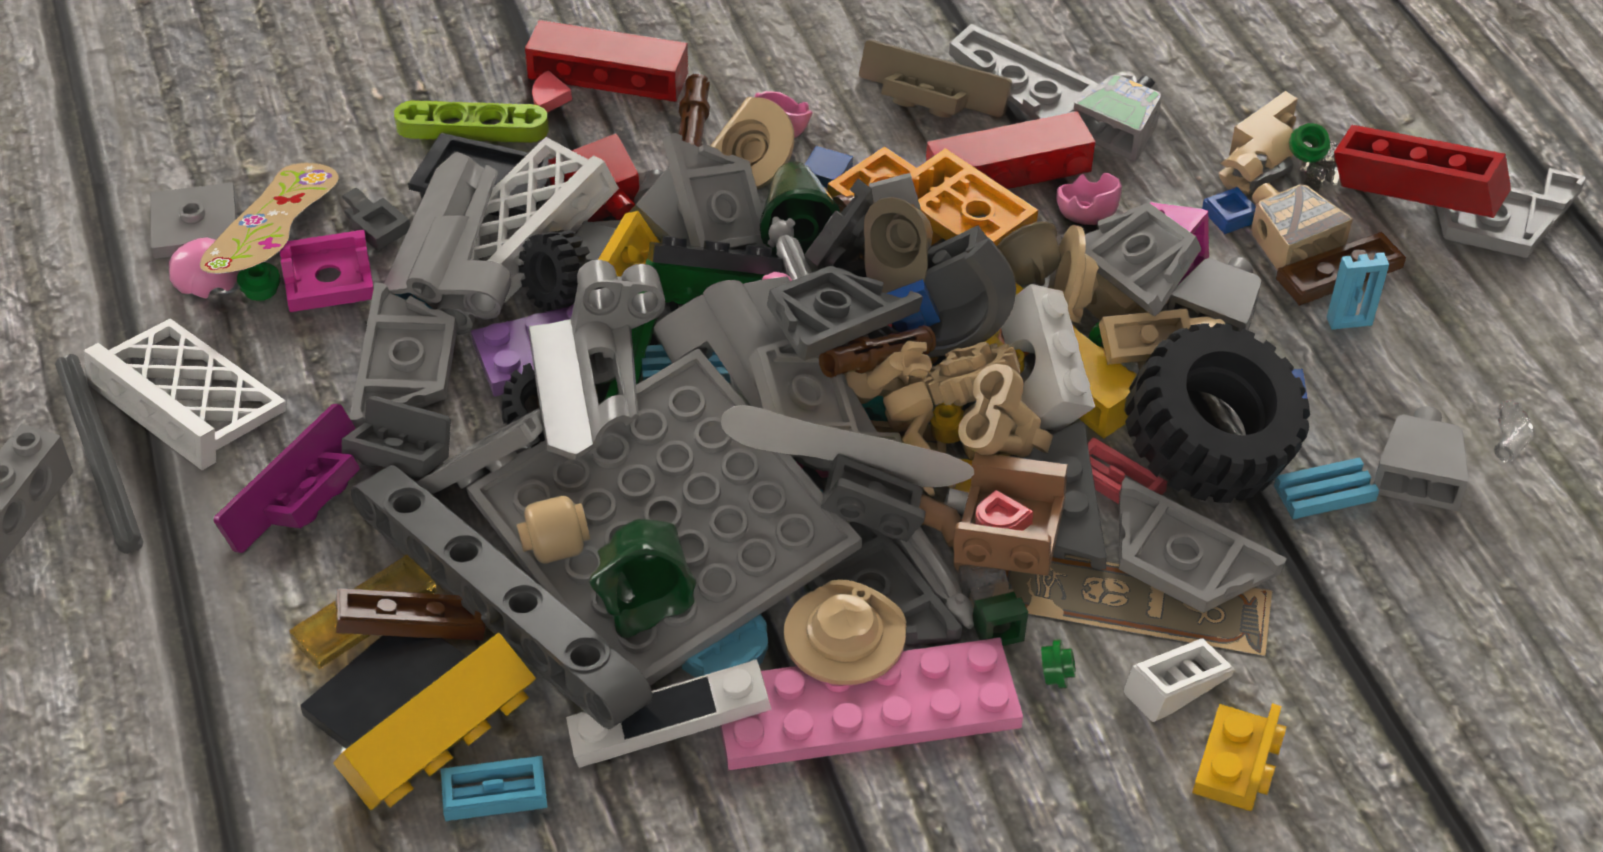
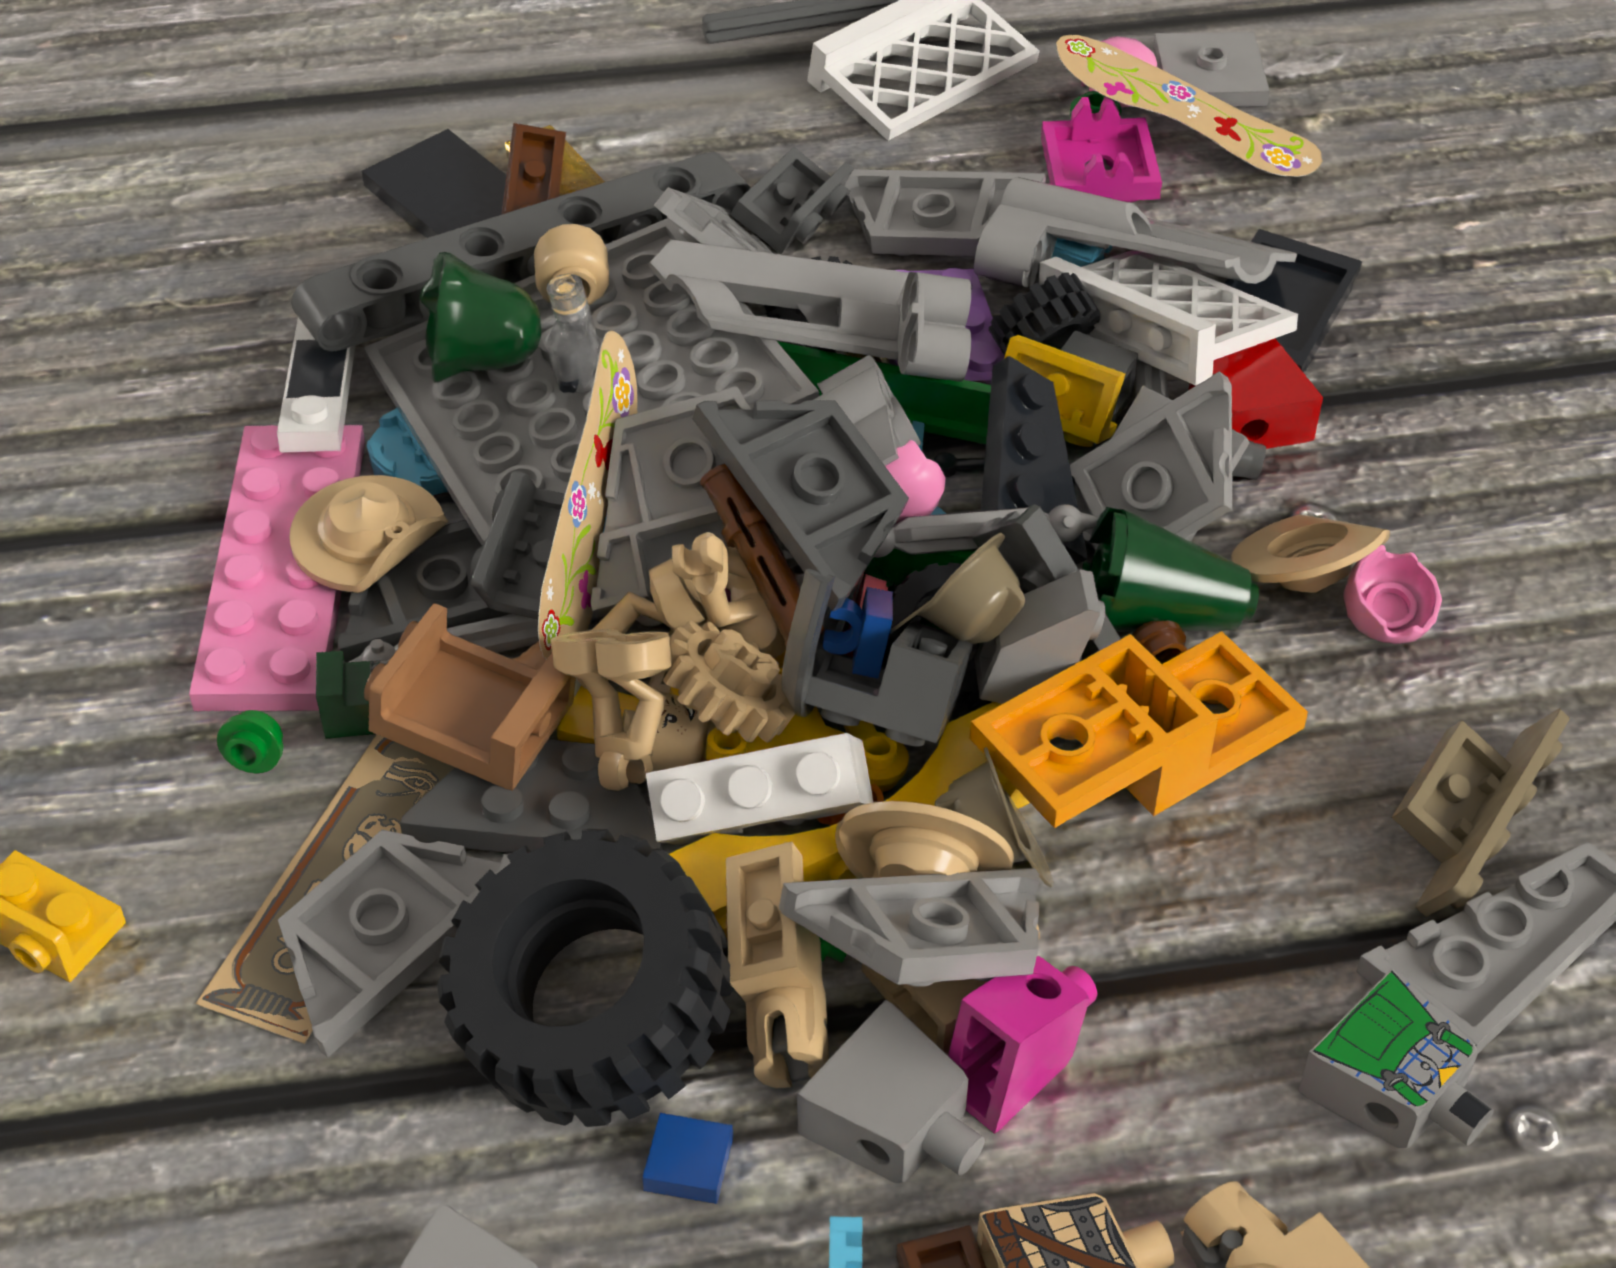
camera: 100 degrees right, 0 degrees up
magenta bracket [213,404,360,553] -> none
yellow brick [333,632,536,811] -> none
dark grey plate [342,188,410,251] -> none
lime beam [394,100,549,143] -> none
medium azure tile [441,756,548,821] -> none
red brick [525,20,688,102] -> none
coral tile [532,71,572,113] -> none
reddish brown pin [678,74,710,147] -> none
tile [805,146,853,188] -> none
brick [926,111,1096,189] -> none
coral tile [975,490,1033,531] -> none
bright pink hair [1056,173,1122,225] -> none
white slope [1124,638,1235,722] -> none
blue tile [1202,187,1256,235] -> none
medium azure tile [1274,457,1379,520] -> none
none -> clear piece [546,274,601,393]

